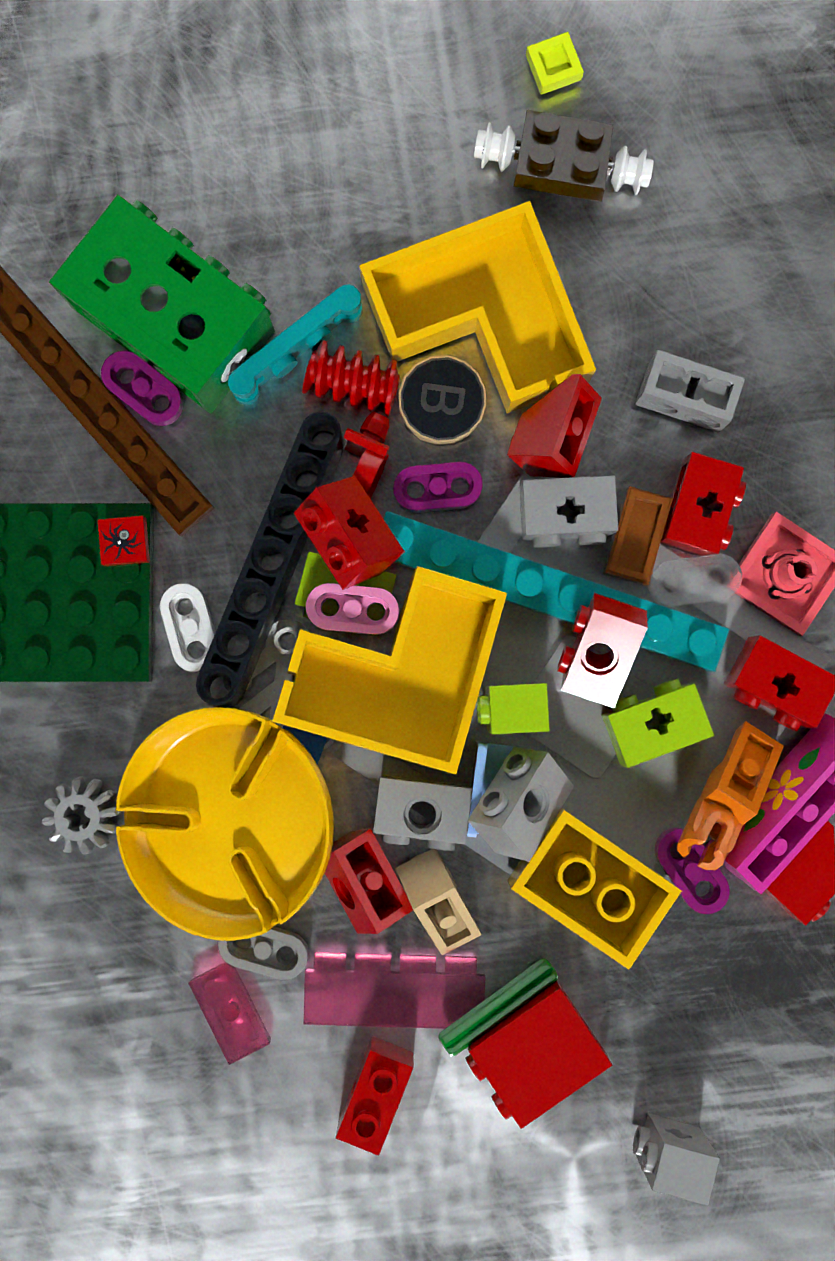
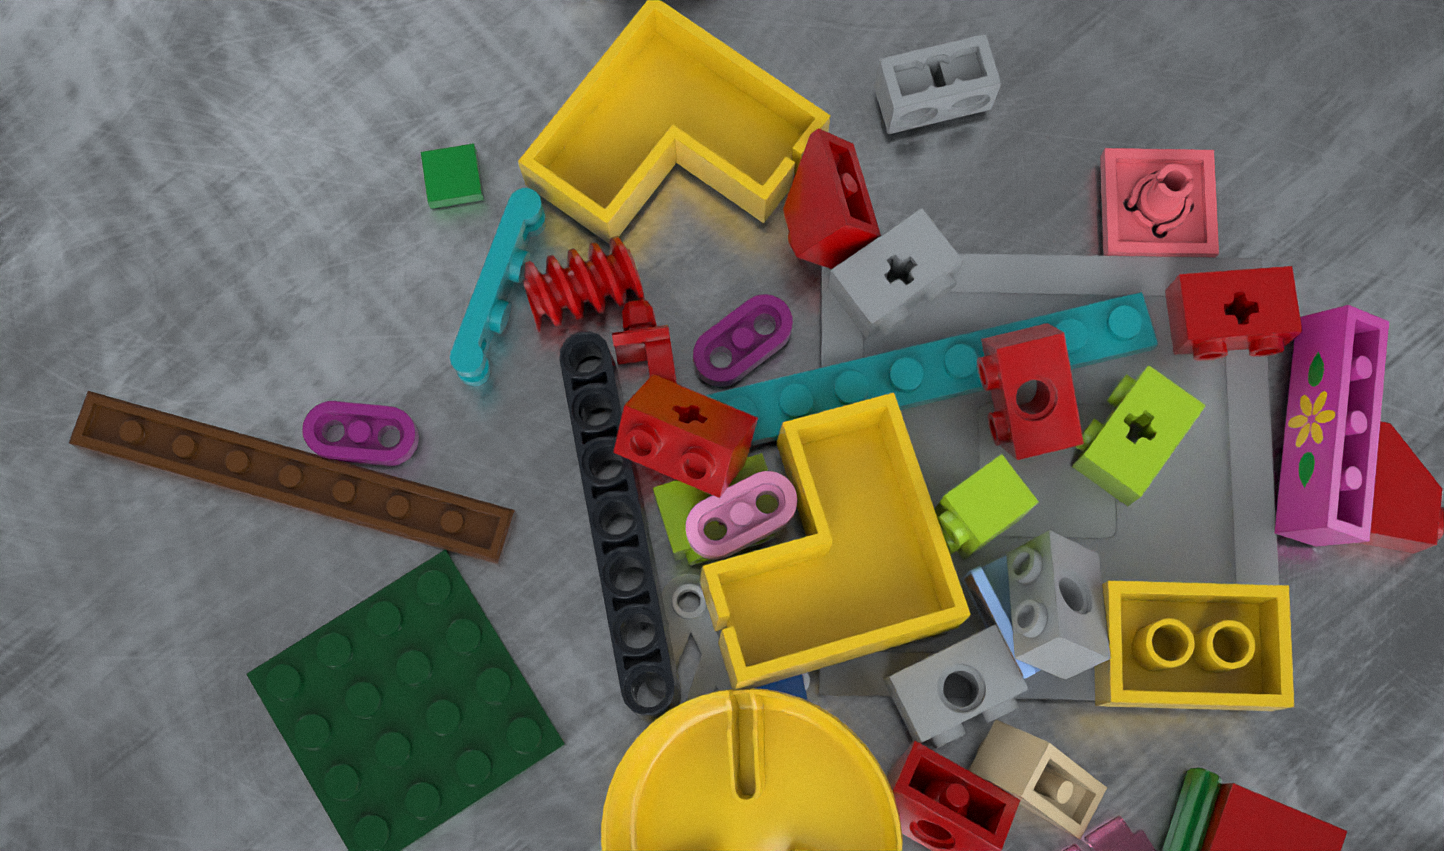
camera: 30 degrees left, 10 degrees down
green piece [49,194,275,414] -> none
red tile [98,516,150,566] -> none
white plate [160,584,216,672] -> none
black tile [398,355,487,445] -> none
dark orange tile [603,486,673,586] -> none
clear plate [648,554,742,607] -> none
magenta plate [655,827,730,914] -> none
red brick [660,452,746,559] -> none
orange plate [677,721,784,870] -> none
none -> green tile [421,143,484,209]

